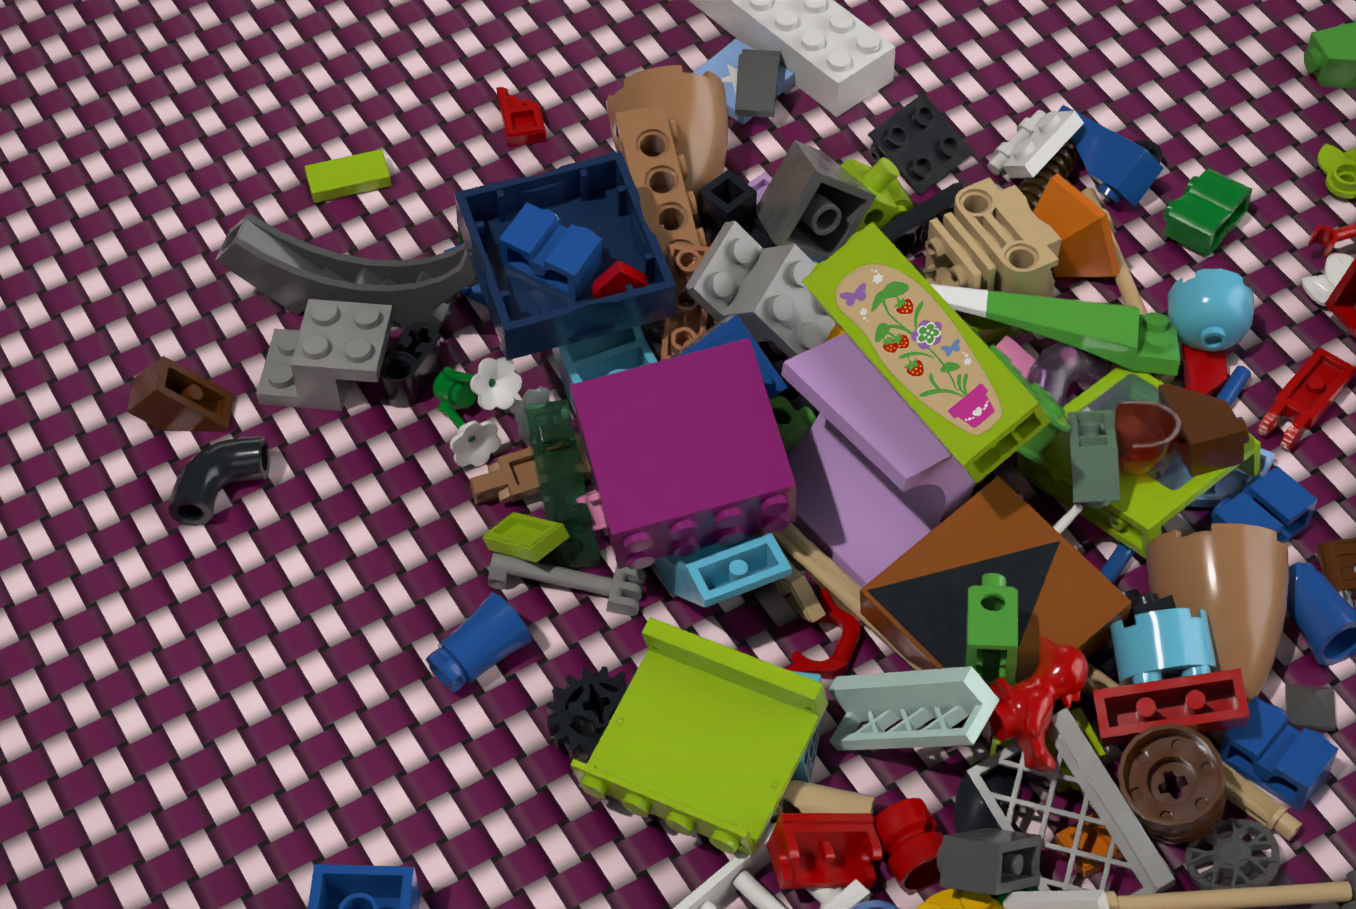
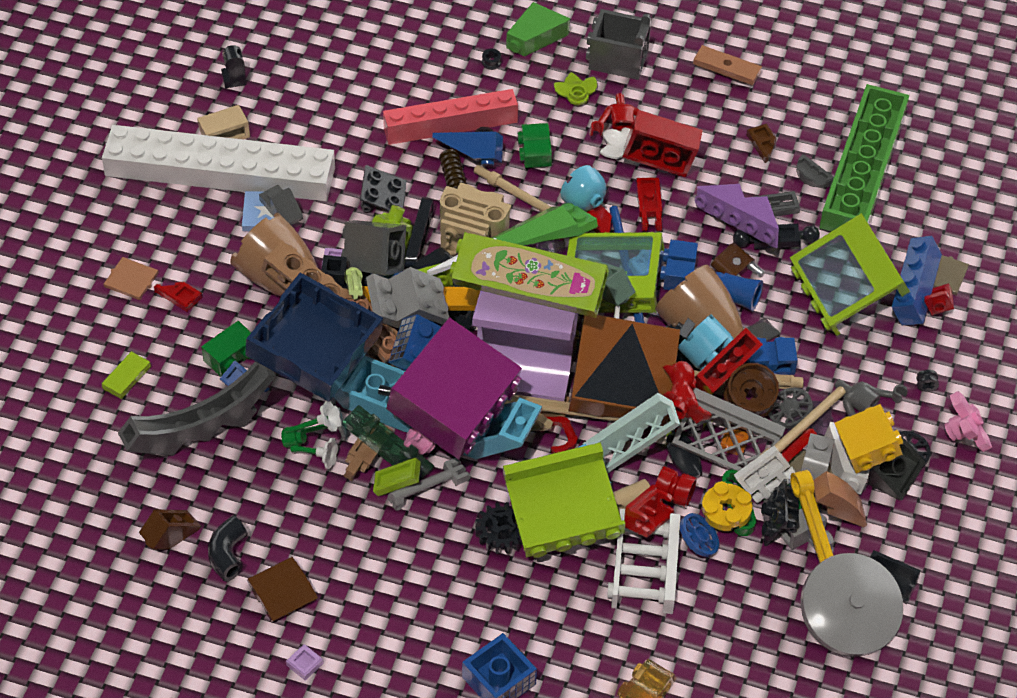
camera: 45 degrees left, 0 degrees up
light grey bracket [256,299,394,411] -> none
black beam [380,322,443,408] -> none
blue plant [426,592,532,693] -> none
blue brick [499,202,602,301] -> none
red tile [592,260,650,300] -> none
dark grey brick [937,828,1041,895] -> none
bright green torso [965,573,1018,688] -> none
white plate [987,110,1084,178] -> none
orange slope [1033,173,1120,278] -> none
clear red helmet [1115,401,1181,476] -> none
reddish brown slope [1158,383,1249,477] -> none
none -> nougat piece [104,257,159,300]
none -> reddish brown slope [247,557,318,623]
none -> lavender tile [286,644,323,681]
none -> yellowish green axle [345,267,363,300]
none -> coral brick [383,89,518,145]
none -> black bush [482,48,501,70]

